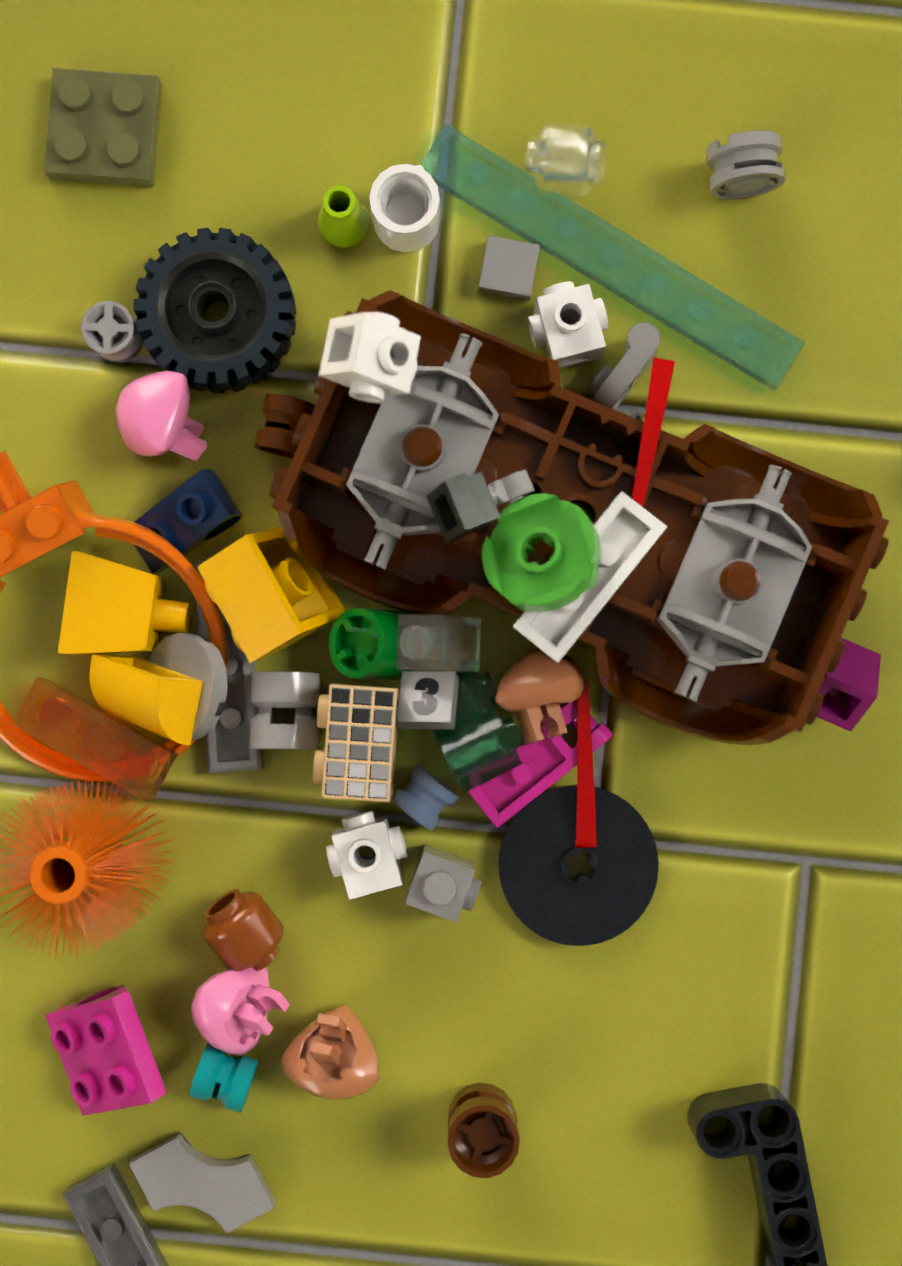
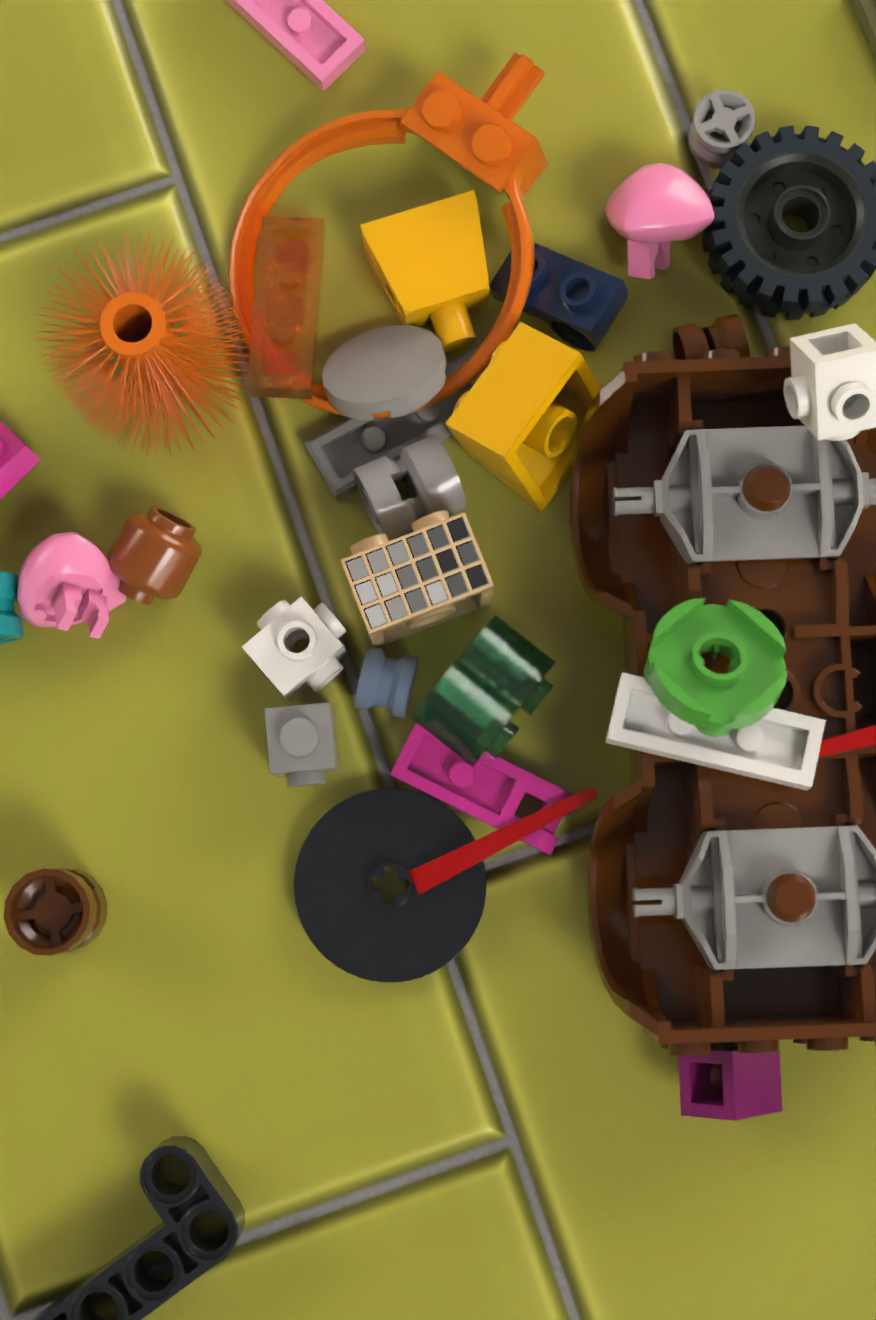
camera: 70 degrees right, 5 degrees down
yellow brick [89,653,203,746] -> none
nougat piece [281,1005,380,1100] -> none
green piece [329,608,424,680] -> none
light grey tile [396,671,459,730] -> none
clear brick [397,614,481,672] -> none
pearl dark grey piece [426,469,535,544] -> none
nougat piece [495,648,585,745] -> none

